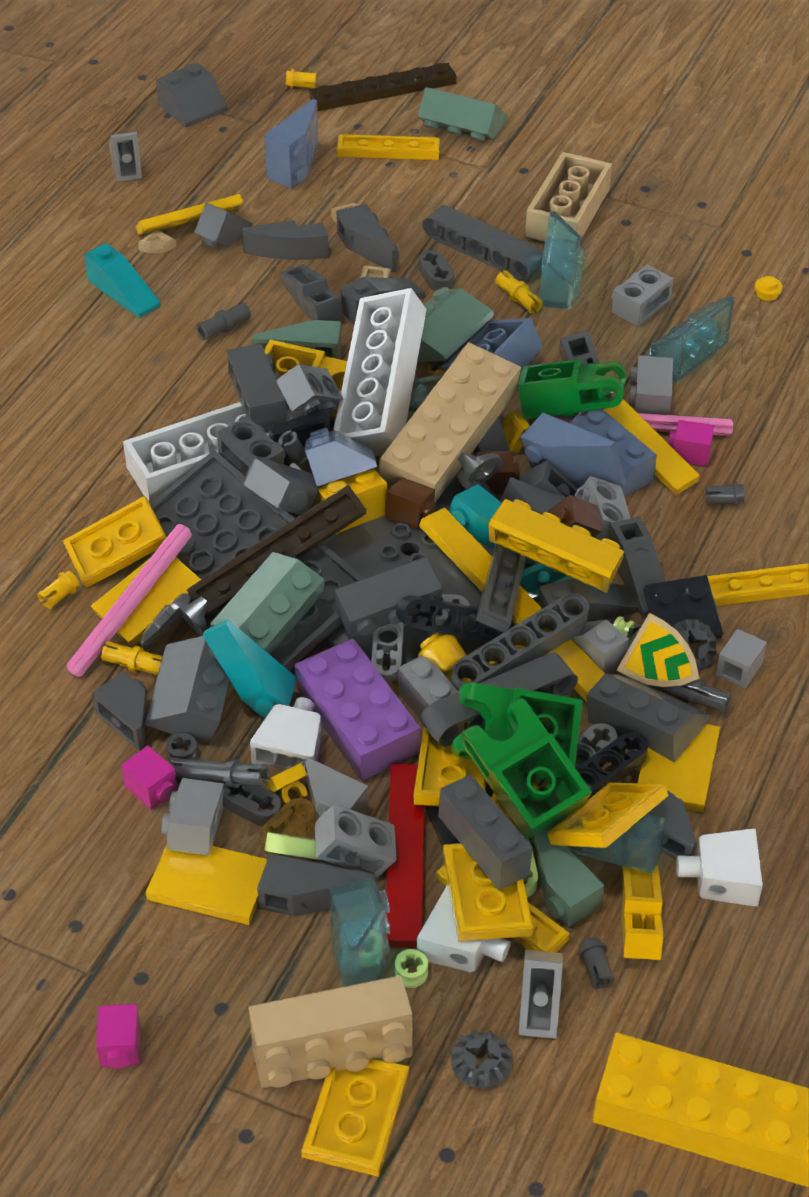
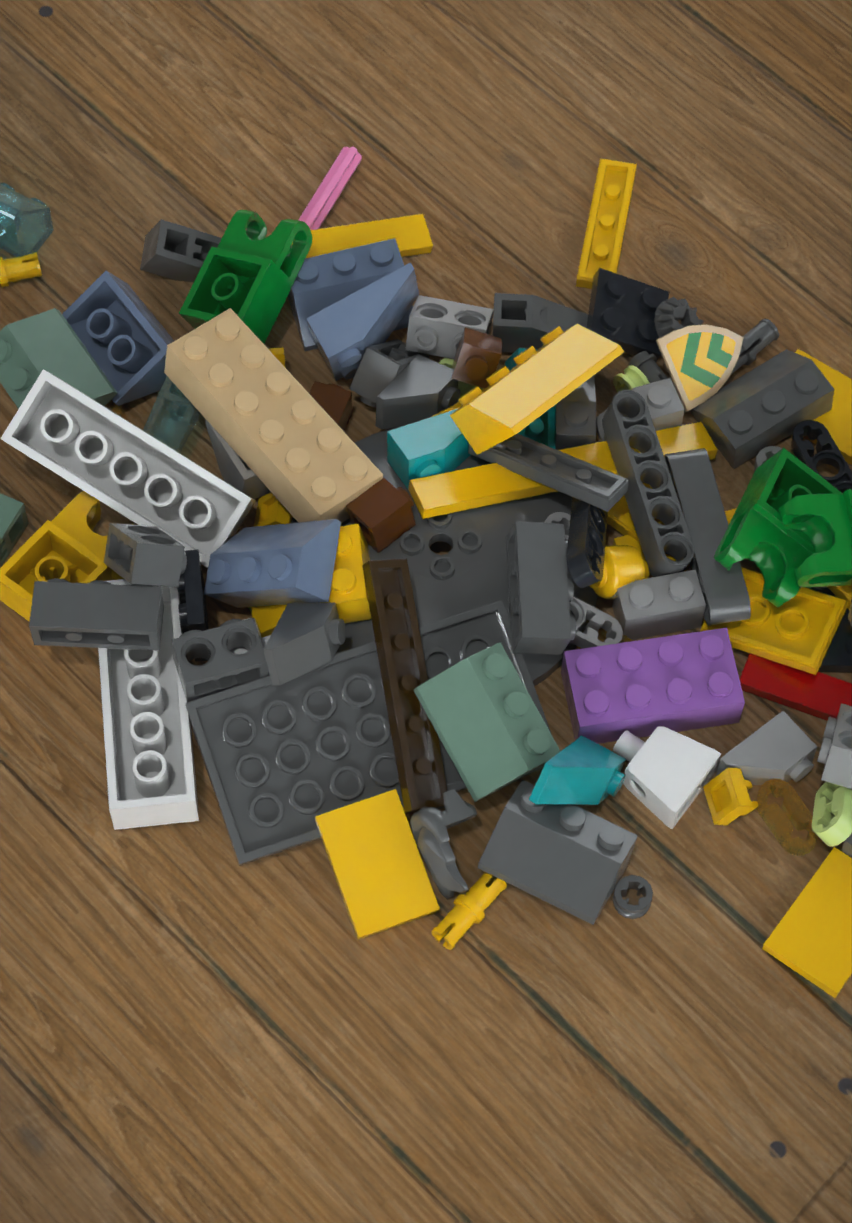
camera: 70 degrees left, 15 degrees up
yellow pin [37,571,80,609] -> none
yellow tile [63,496,167,589] -> none
bright pink axle [66,524,192,677] -> none
dark grey slope [92,671,148,751] -> none
dark pink brick [121,746,178,809] -> none
light grey brick [162,778,224,855] -> none
dark grey pin [170,758,270,788] -> none
dark grey beam [223,783,281,827] -> none
dark grey pin [279,431,314,477] -> none
dark grey hair [457,453,503,499] -> none
light grey brick [611,265,674,326] -> none
light grey brick [629,355,673,415] -> none
clear light blue slope [649,296,735,383] -> none
dark pink brick [668,420,714,467] -> none
dark grey pin [705,482,744,506] -> none
light grey brick [716,629,767,689] -> none
yellow plate [754,276,783,301] -> none

